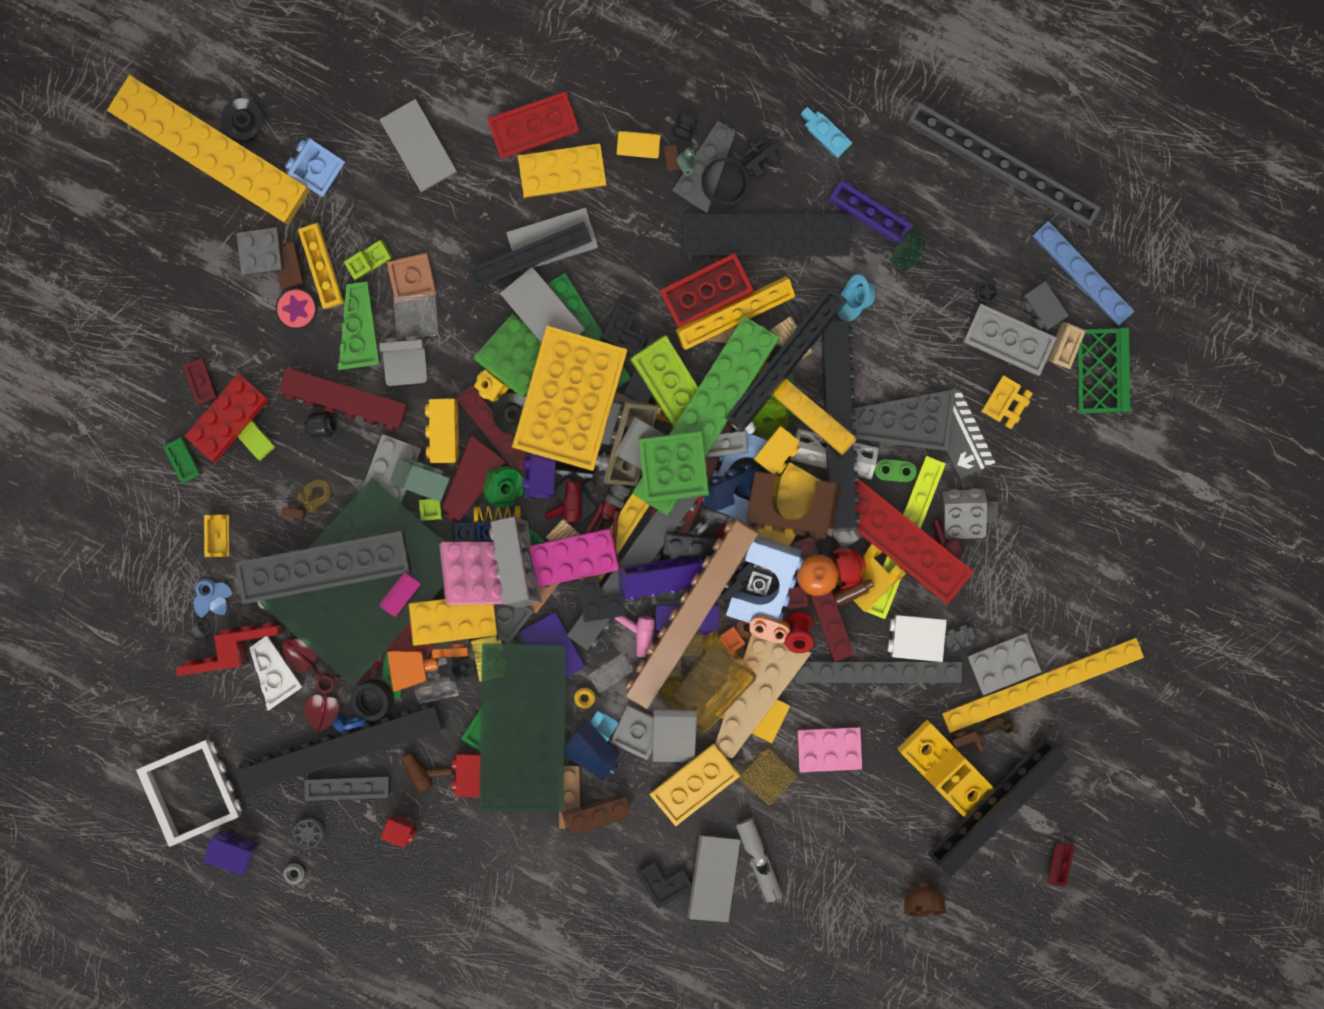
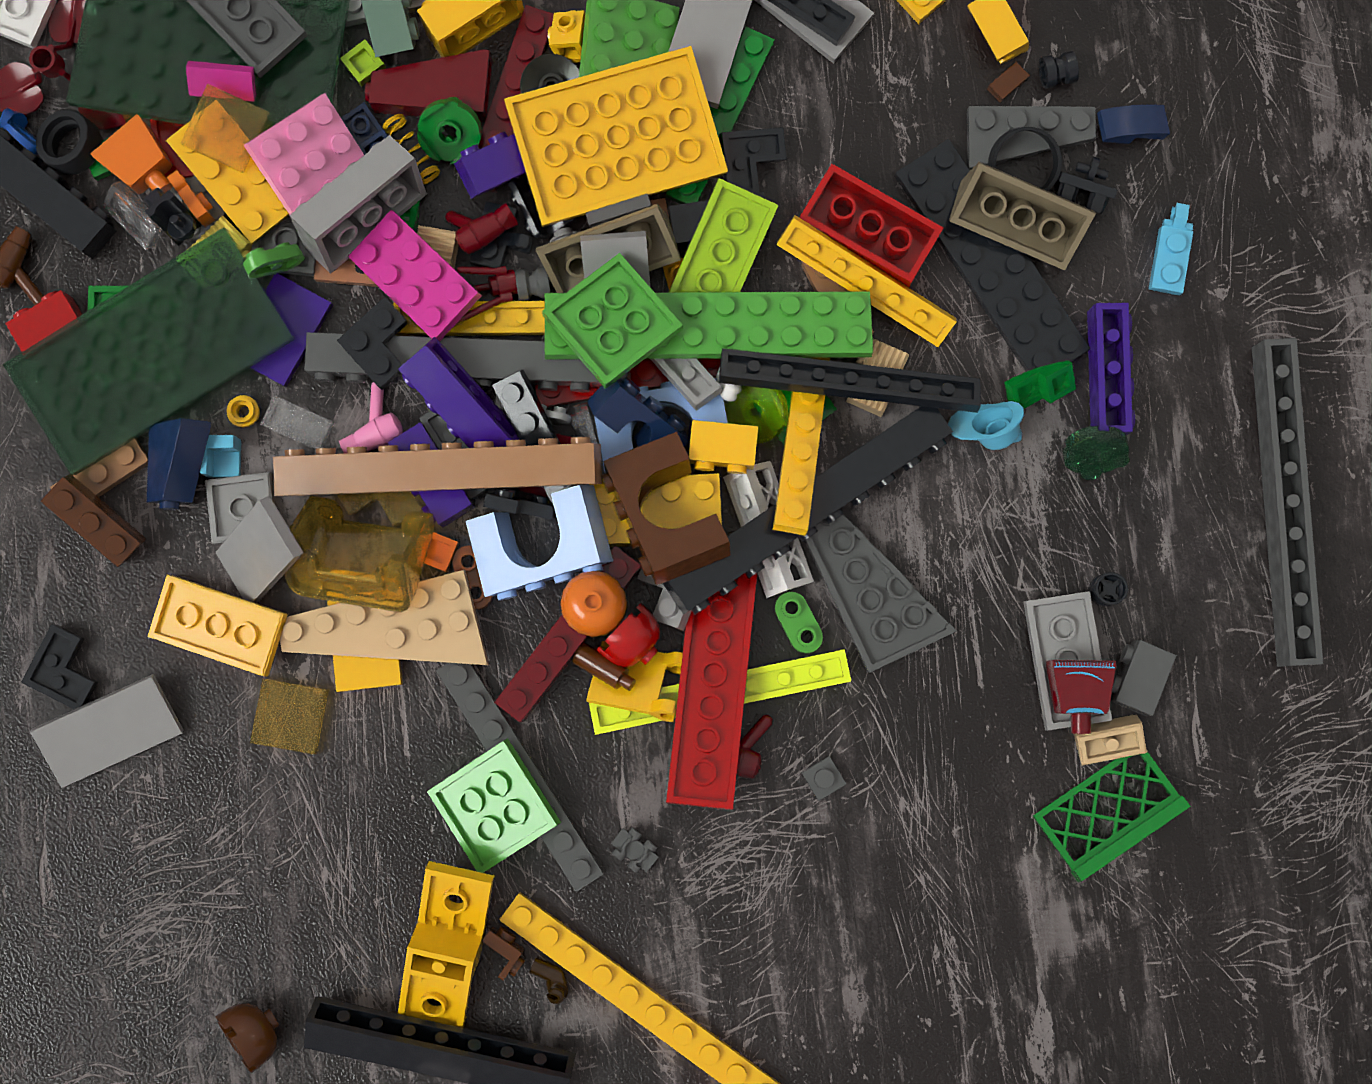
camera: 60 degrees right, 5 degrees down
sand green arm [677,147,695,176] -> none
light grey piece [736,818,783,903] -> none
light grey slope [746,564,774,596] -> none
orange plate [749,615,791,644] -> none
red hose [785,611,814,654] -> none
dark red plate [787,586,808,609] -> none
bright pink plate [797,727,862,772] -> none
white brick [887,614,947,662] -> none
light grey bracket [943,488,987,539] -> none
dark grey sticker [947,389,995,479] -> none
light grey plate [967,633,1041,695] -> none
yellow plate [981,375,1033,430] -> none
medium blue plate [1032,221,1134,326] -> none
none -> clear yellow tile [181,83,270,173]
none -> bright green plate [243,242,305,278]
none -> plate [427,738,561,873]
none -> dark tan slope [949,161,1096,270]
none -> green slope [1004,361,1076,409]
none -> dark red torso [1046,660,1116,734]
none -> dark blue slope [1097,105,1170,144]

